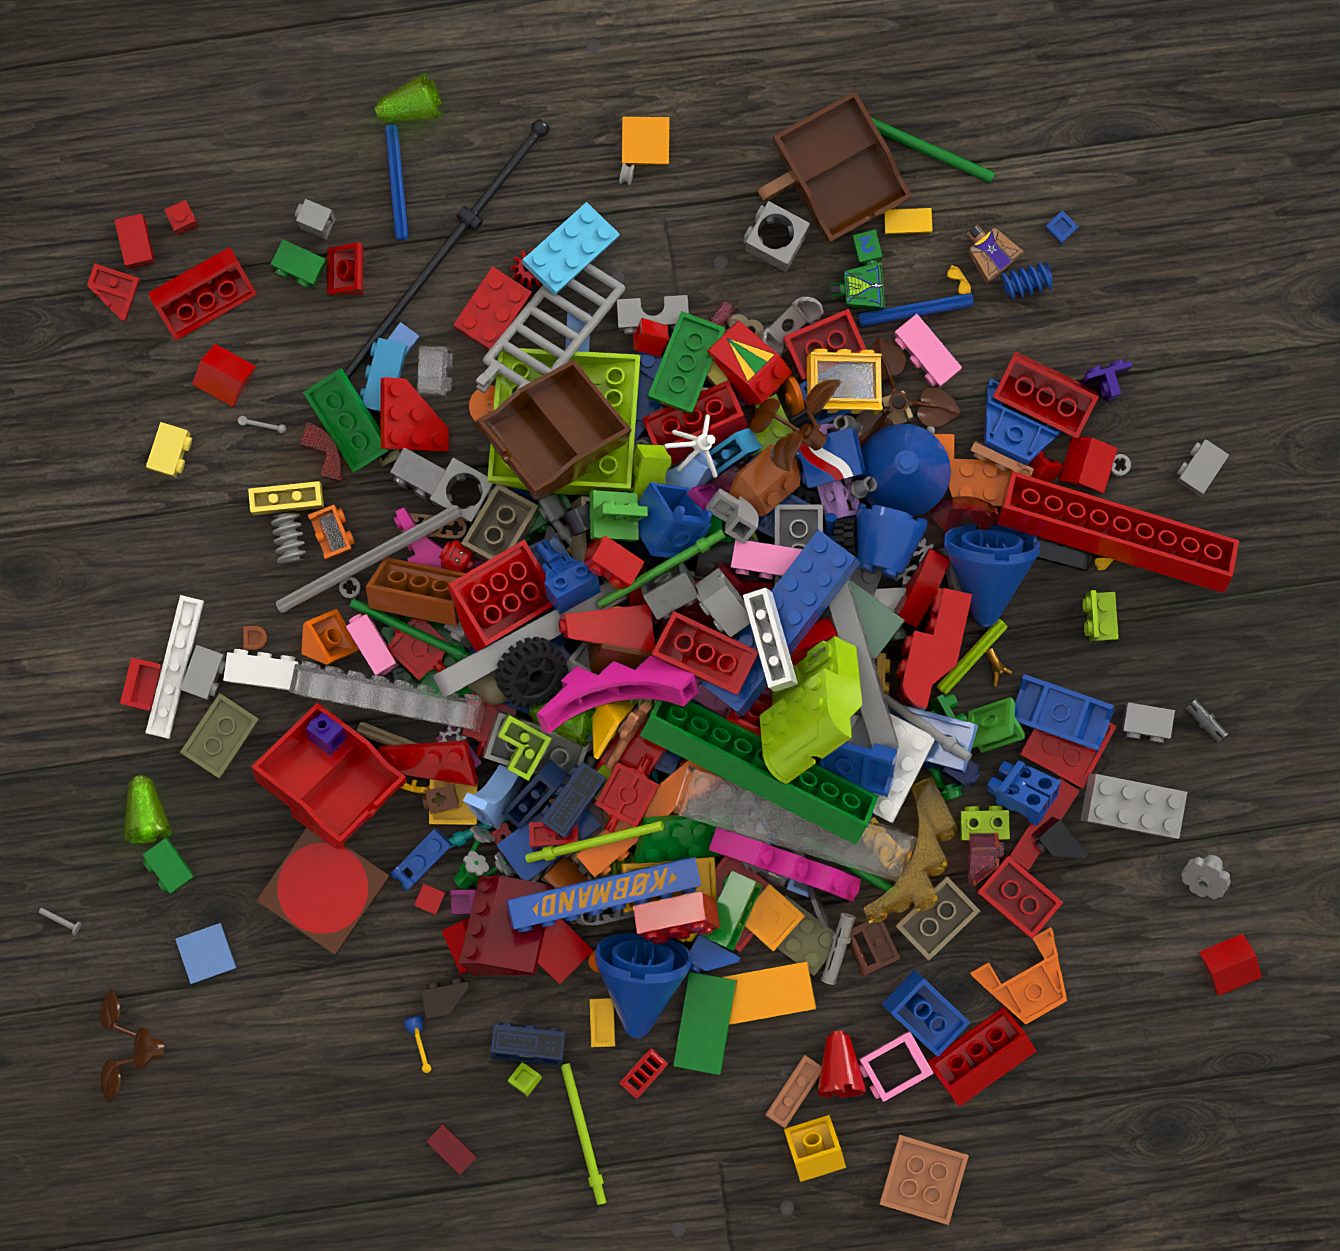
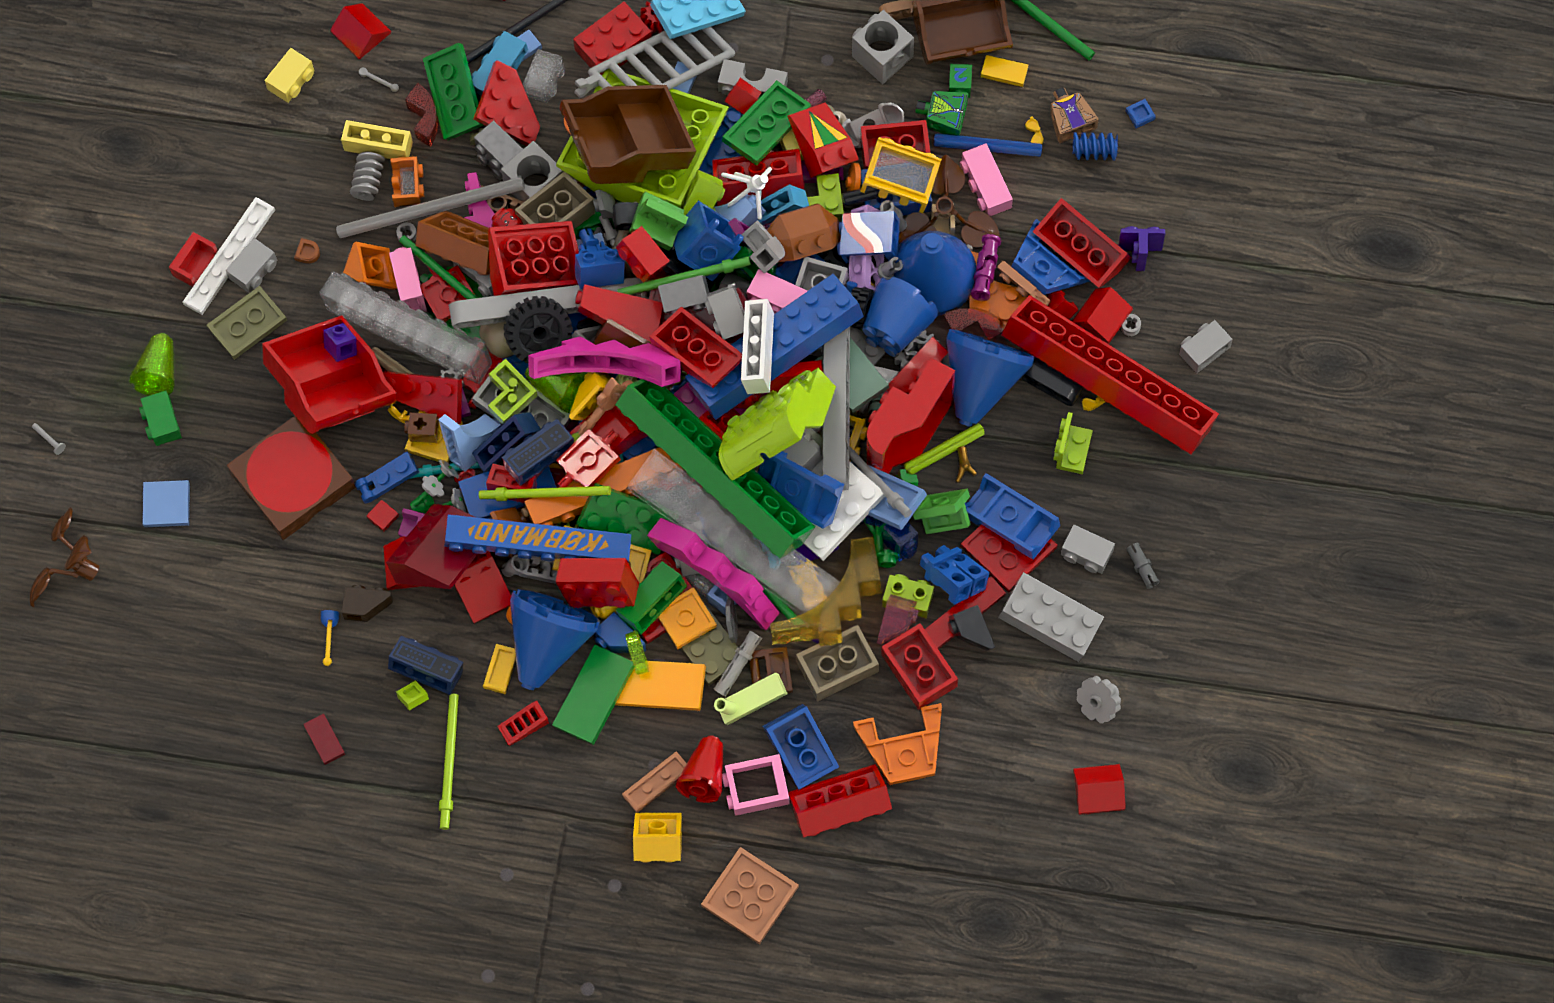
camera: 20 degrees right, 15 degrees down
white brick [223,649,300,691] -> none
reddish brown plant [750,379,842,471] -> none
none -> clear neon green beam [625,631,649,675]
none -> yellowish green piece [714,672,787,725]
none -> magenta piece [971,234,1001,301]

